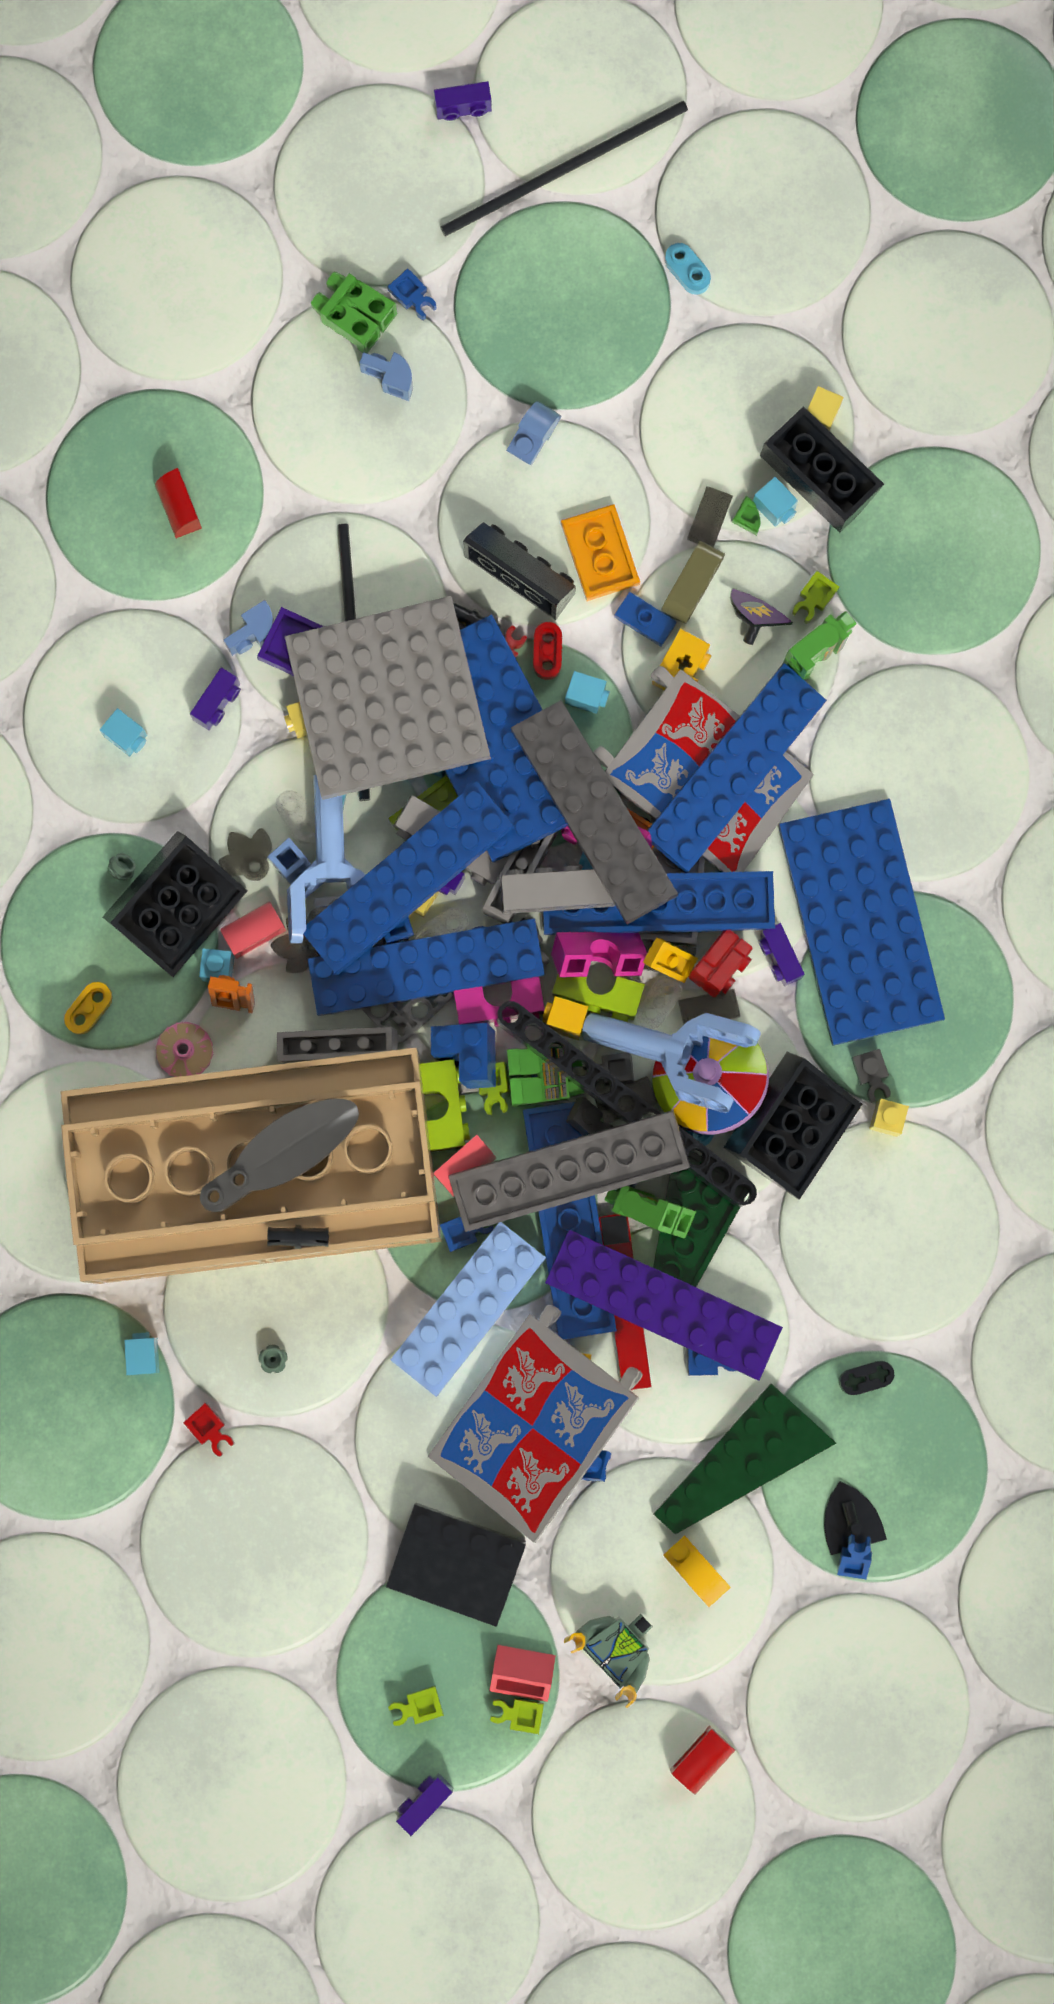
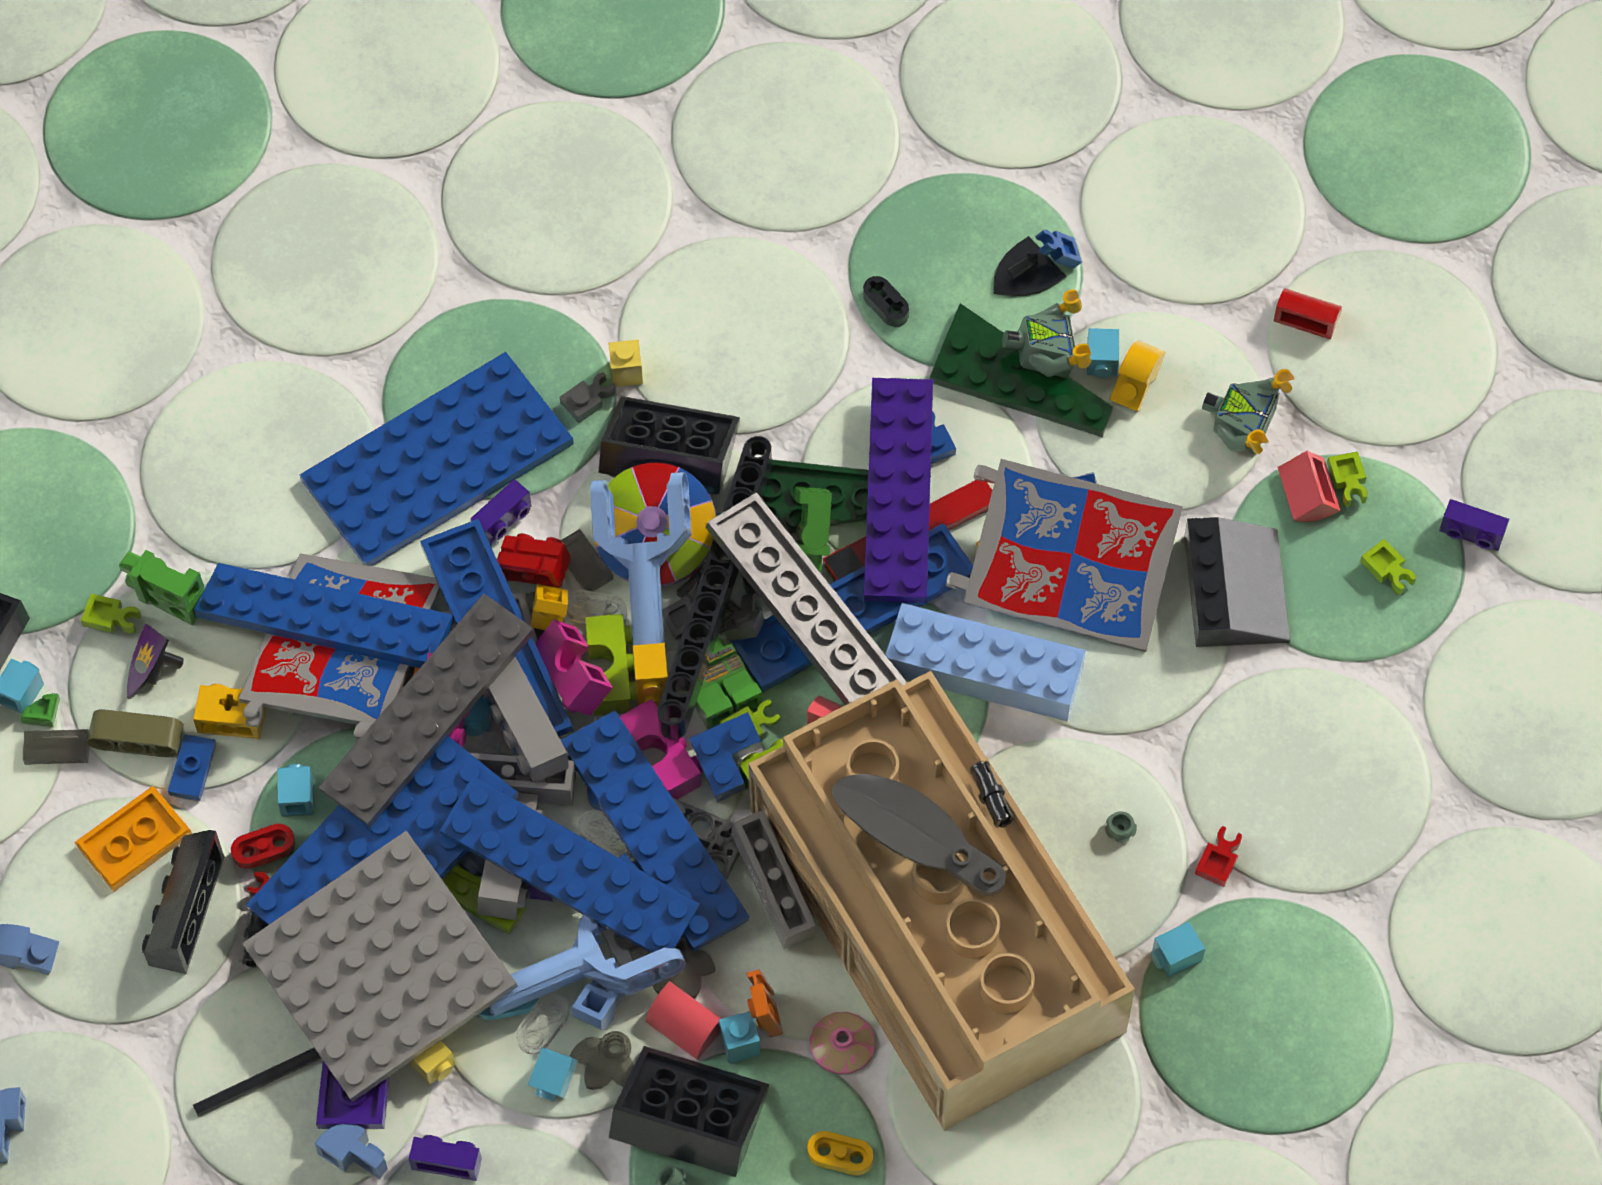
camera: 110 degrees left, 20 degrees down
none -> medium azure brick [528,1047,578,1101]
none -> sand green torso [1002,289,1091,378]
none -> medium azure brick [1087,328,1119,378]

